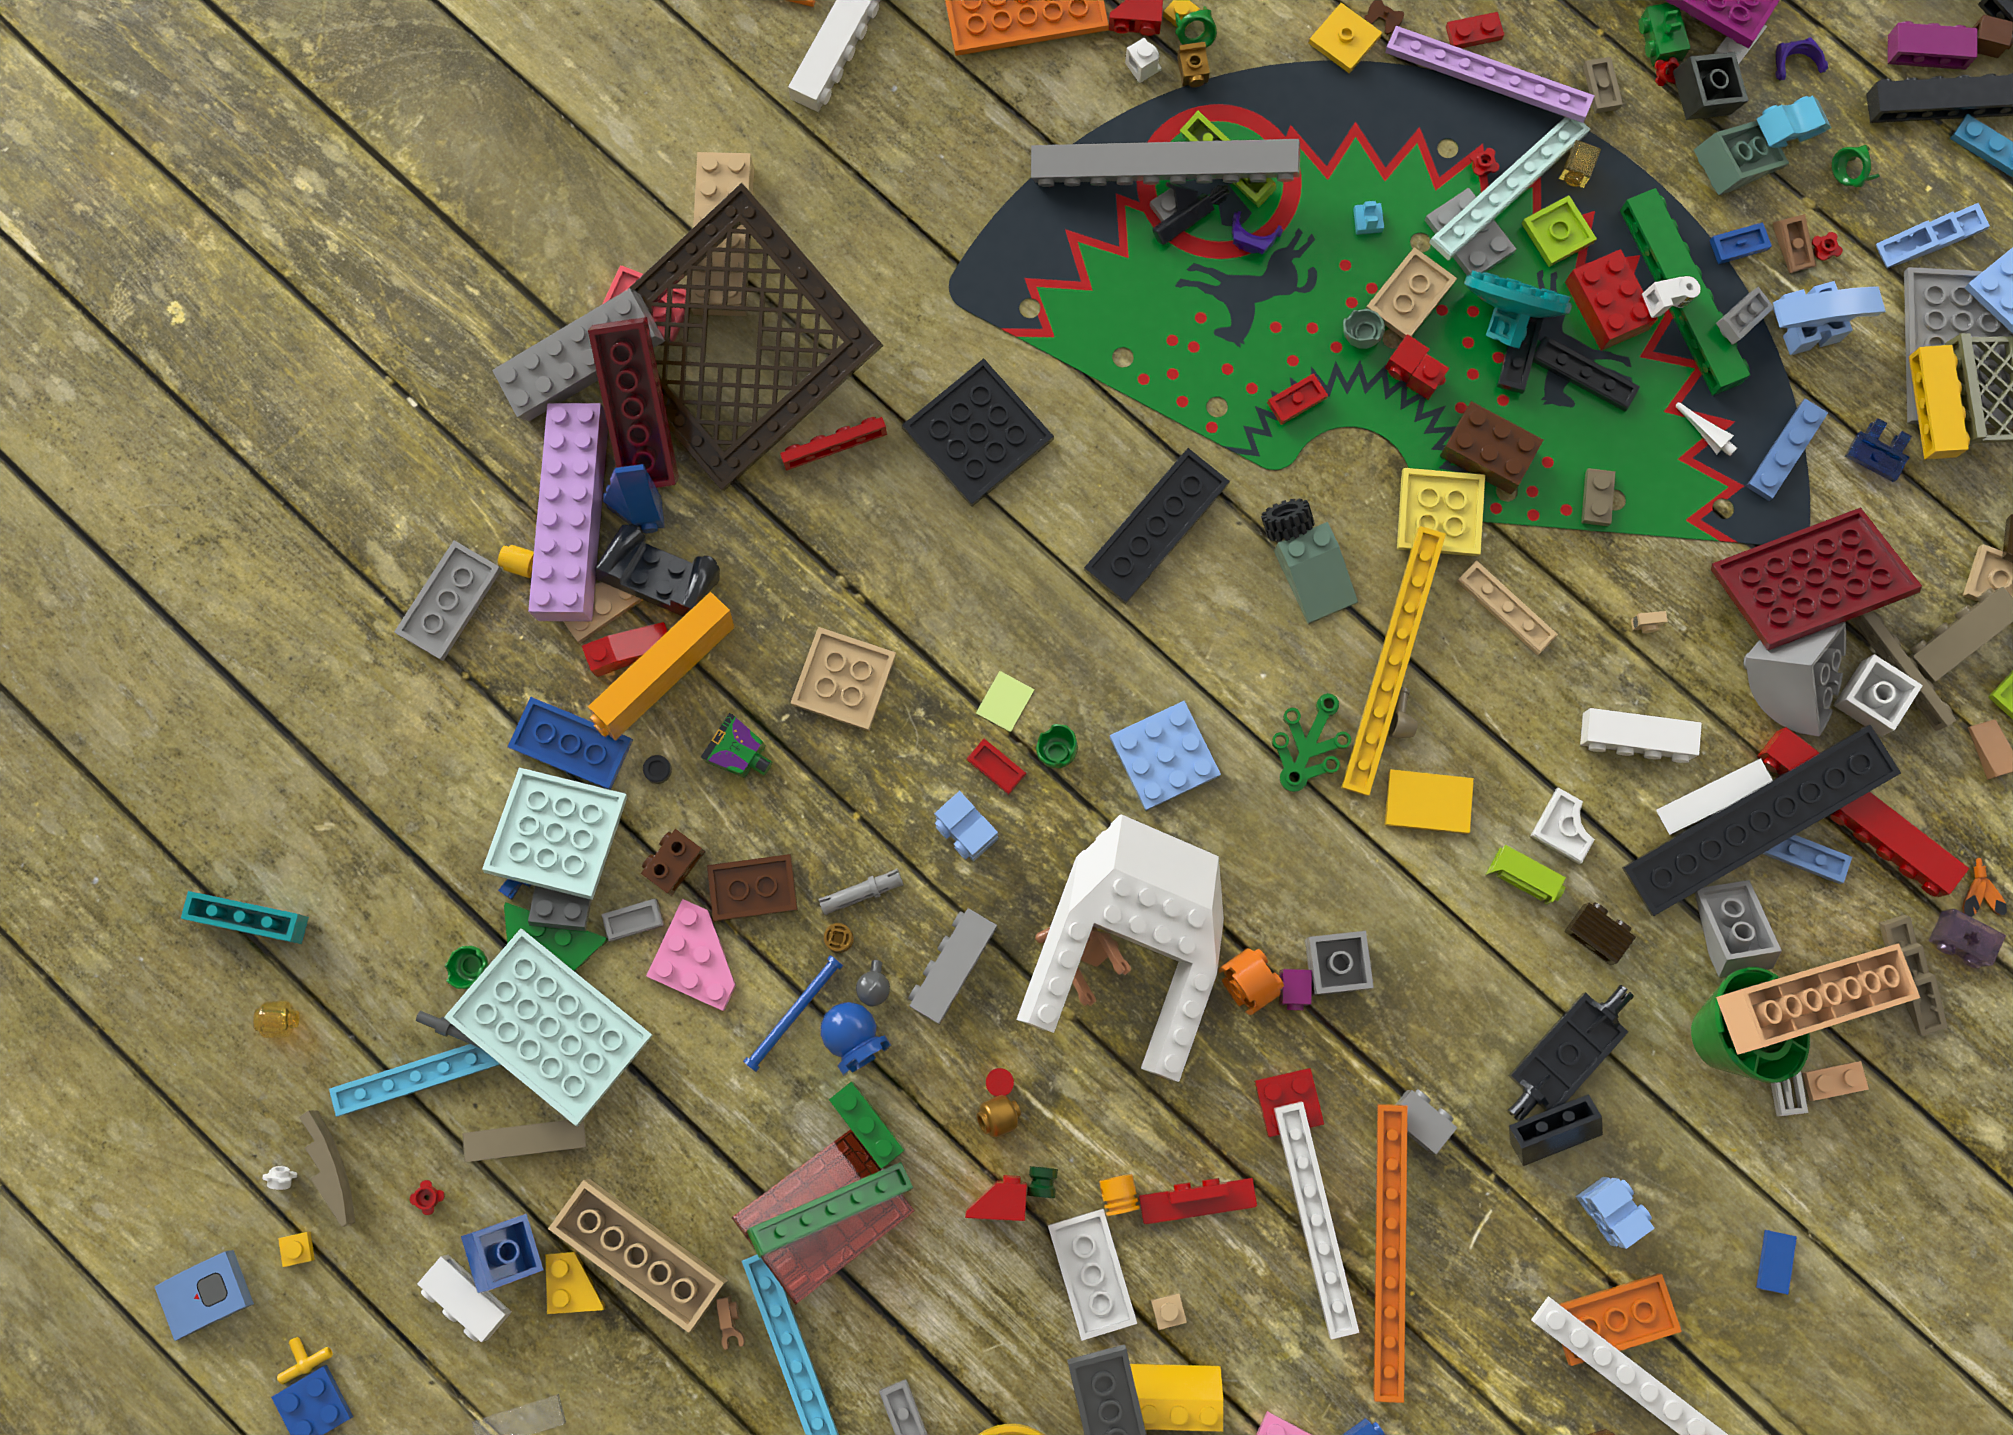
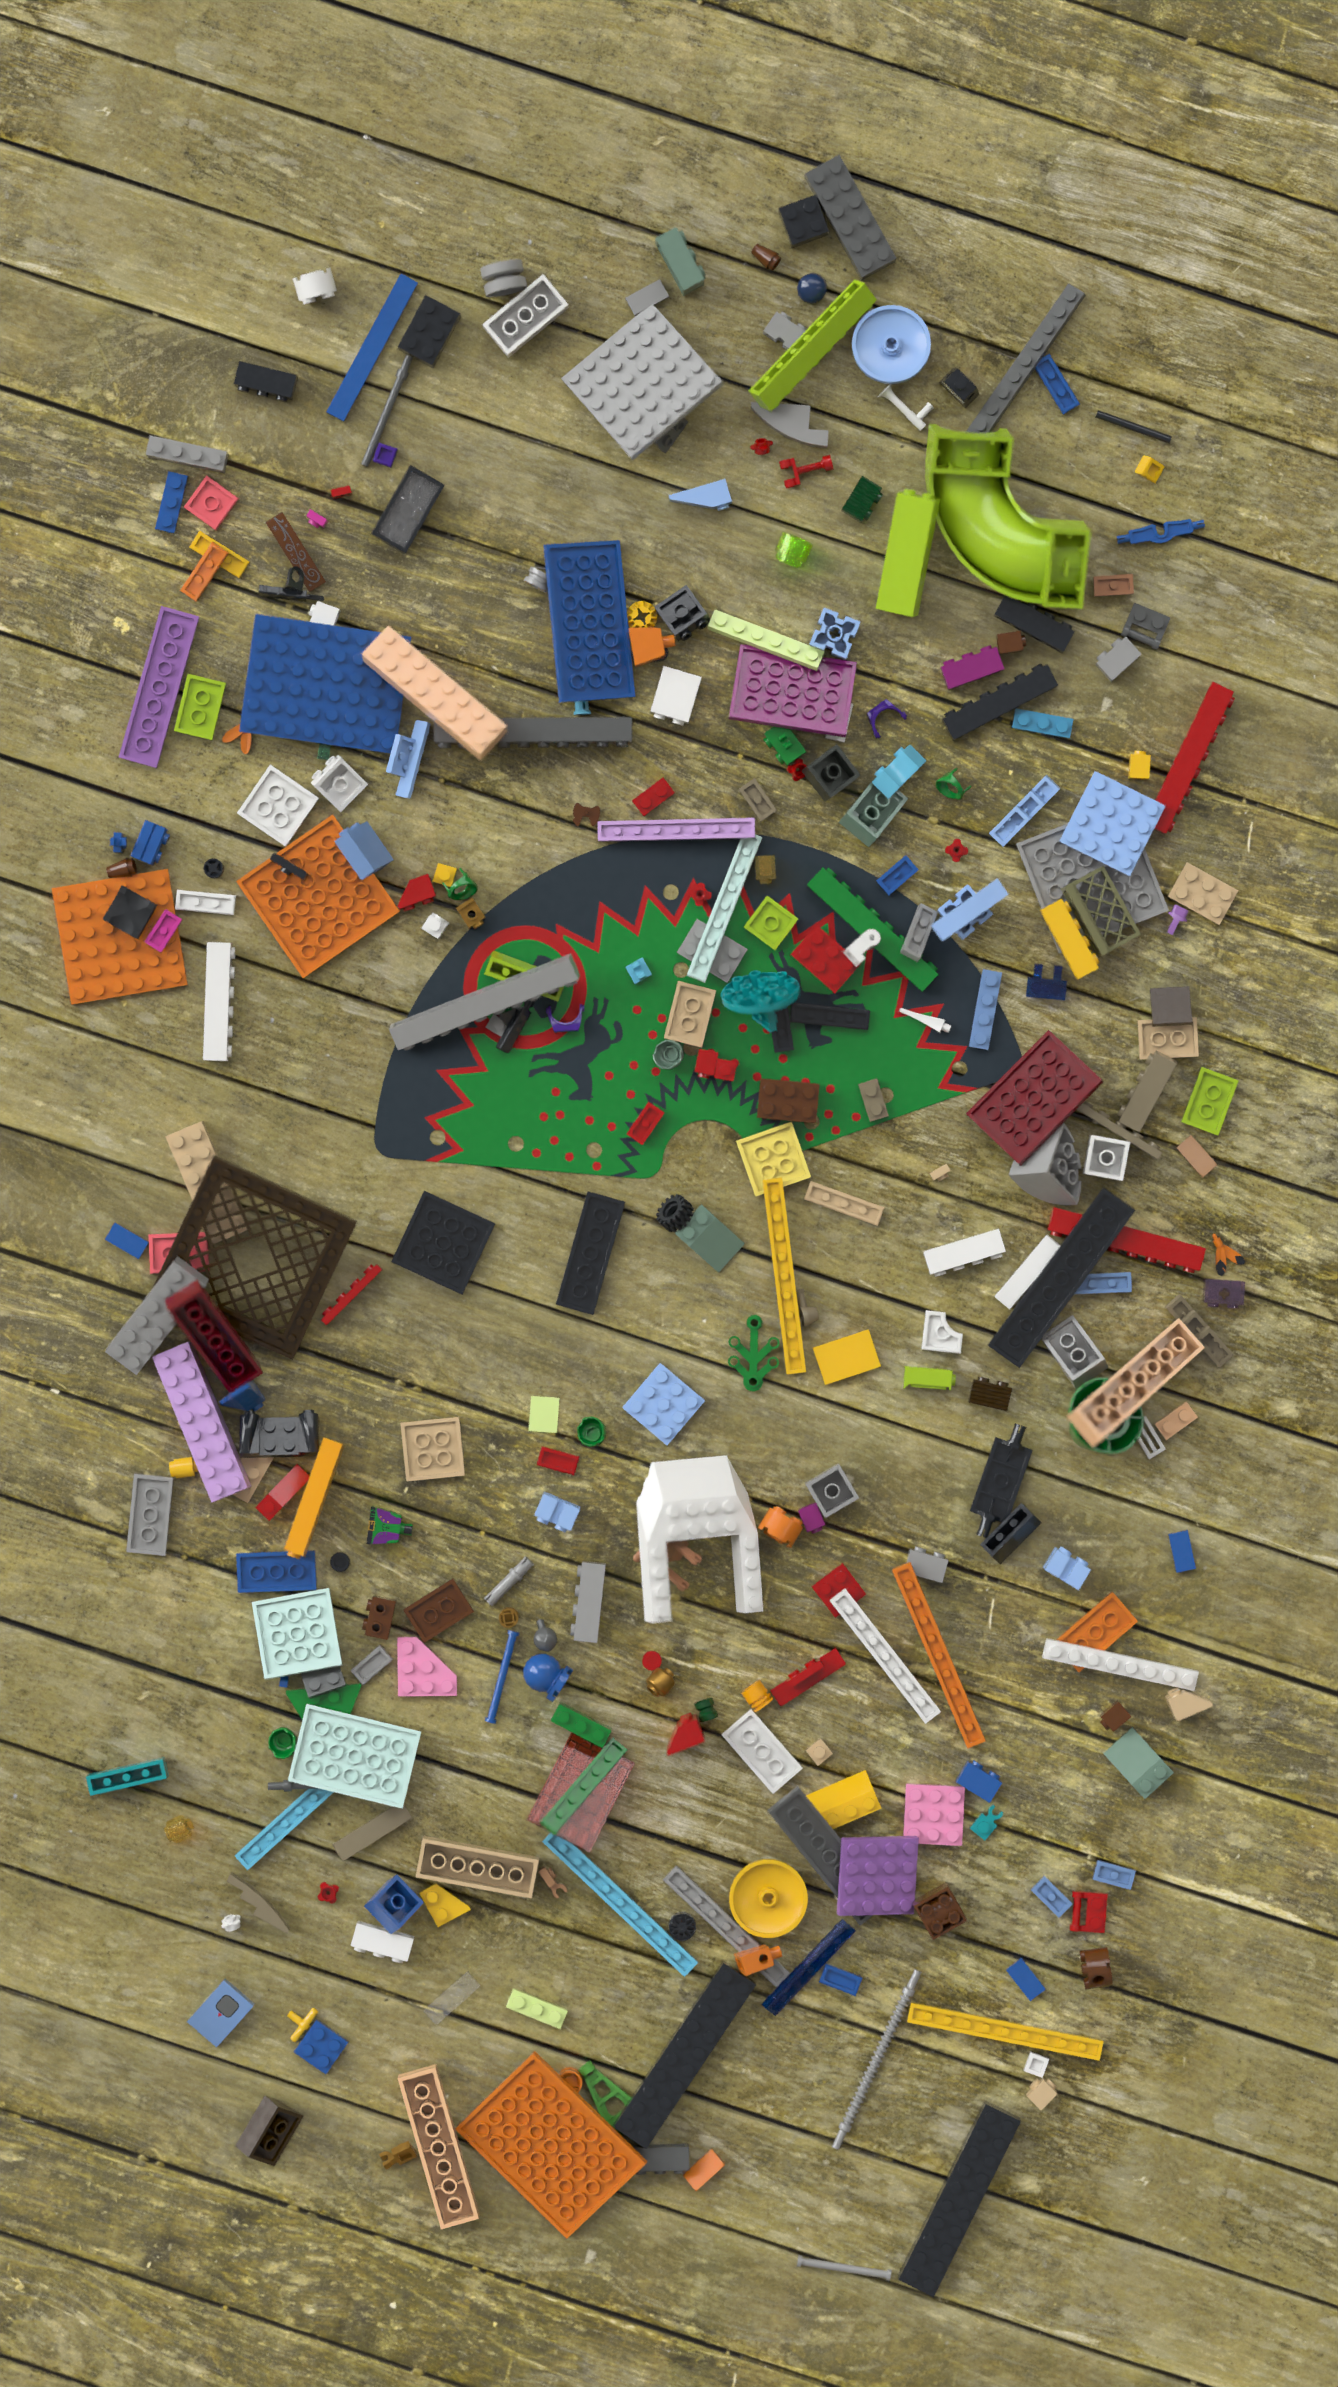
camera: 25 degrees left, 10 degrees up
yellow plate [278,1231,315,1267] -> none
yellow plate [1308,3,1382,73] -> none
medium nougat slope [1773,214,1816,273] -> none
none -> blue tile [105,1222,149,1259]

